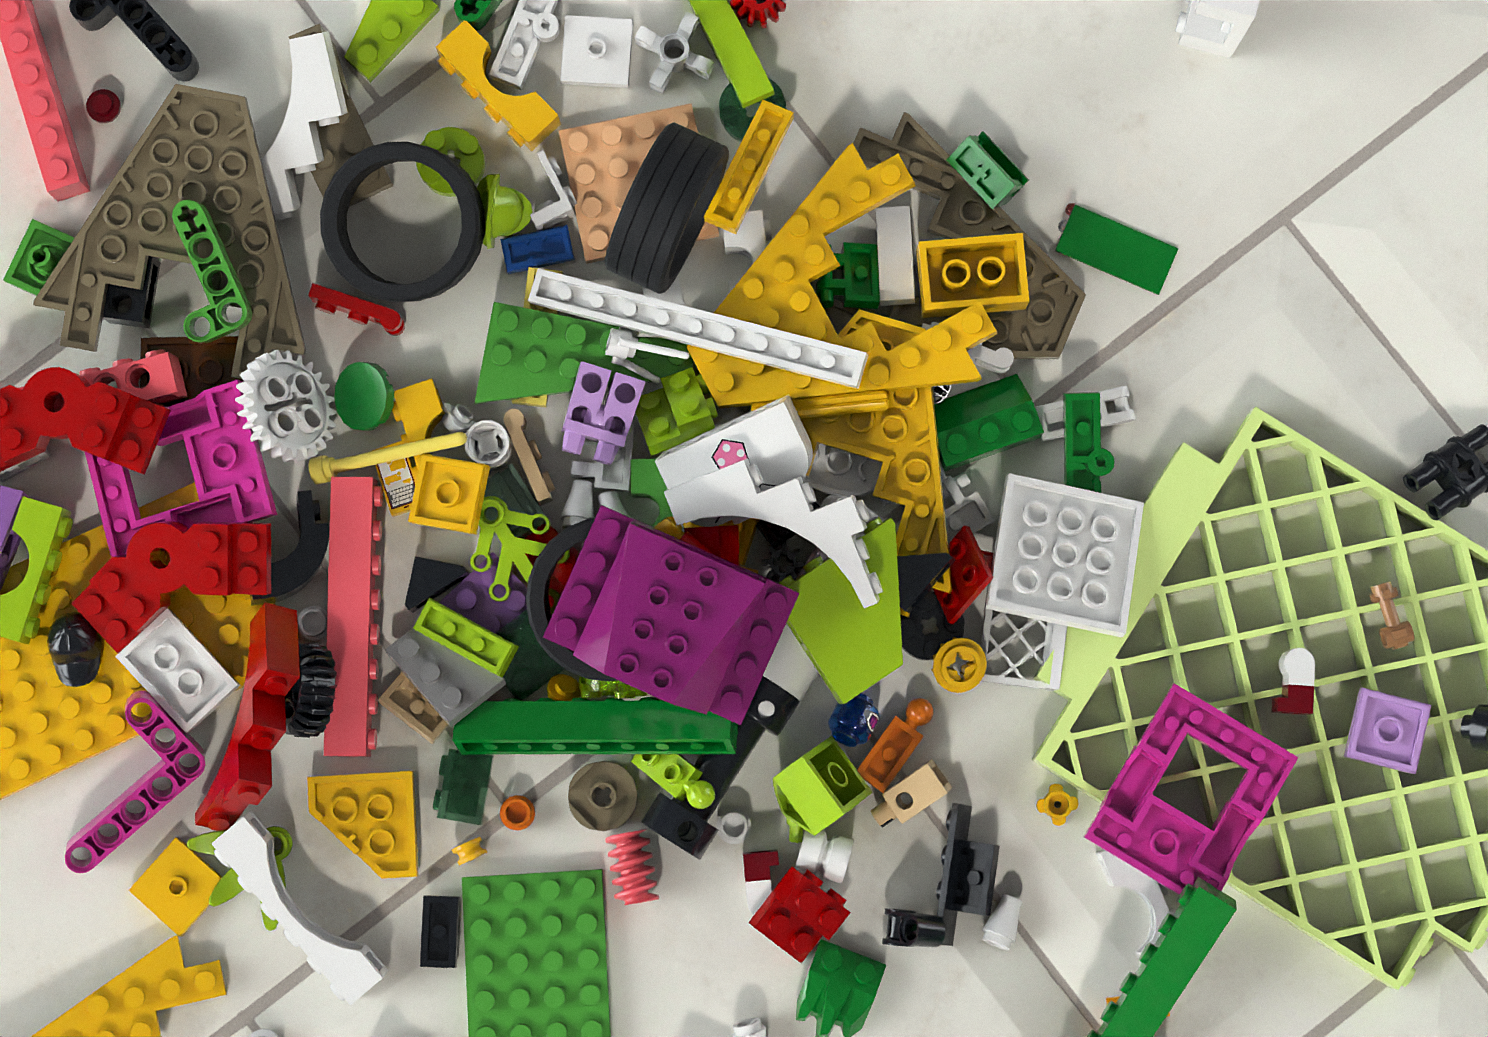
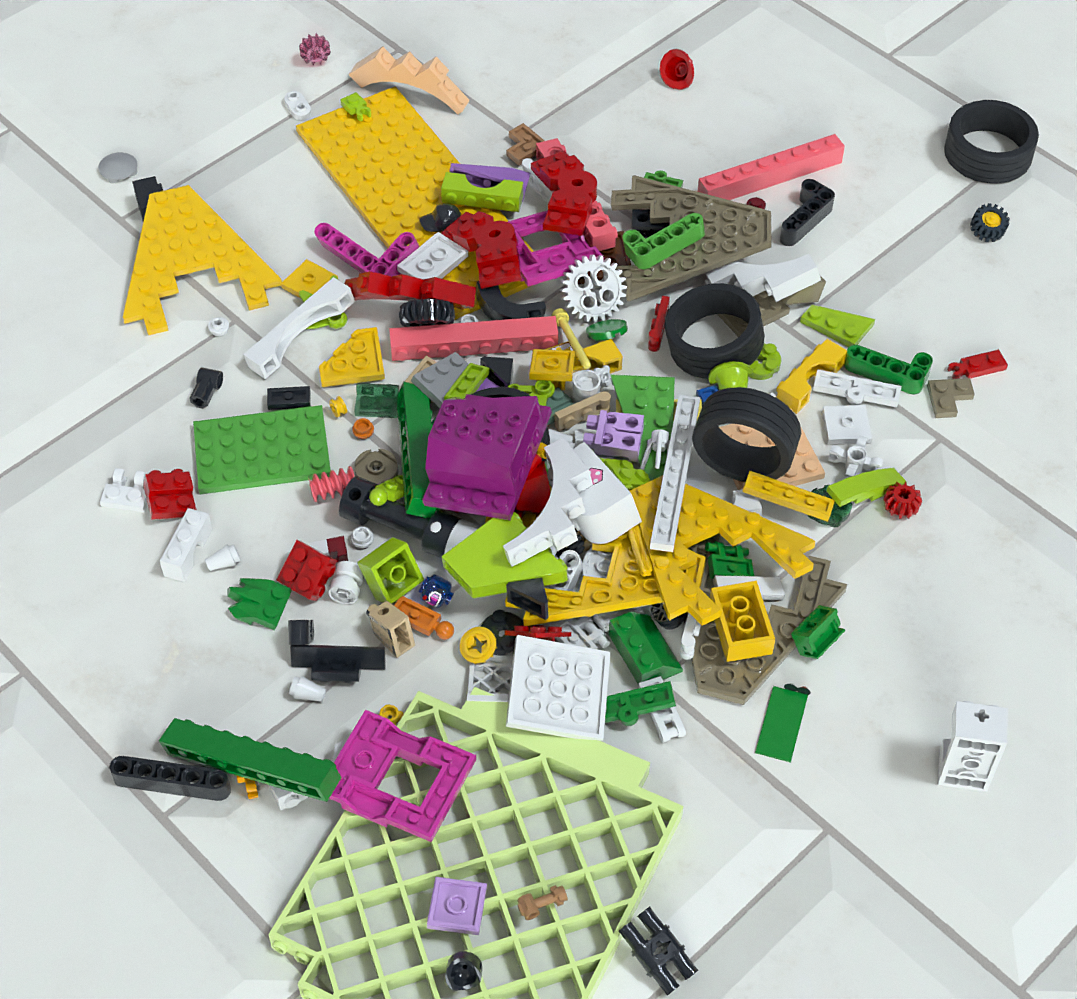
camera: 80 degrees right, 30 degrees down
leg [1271,648,1315,715] -> none

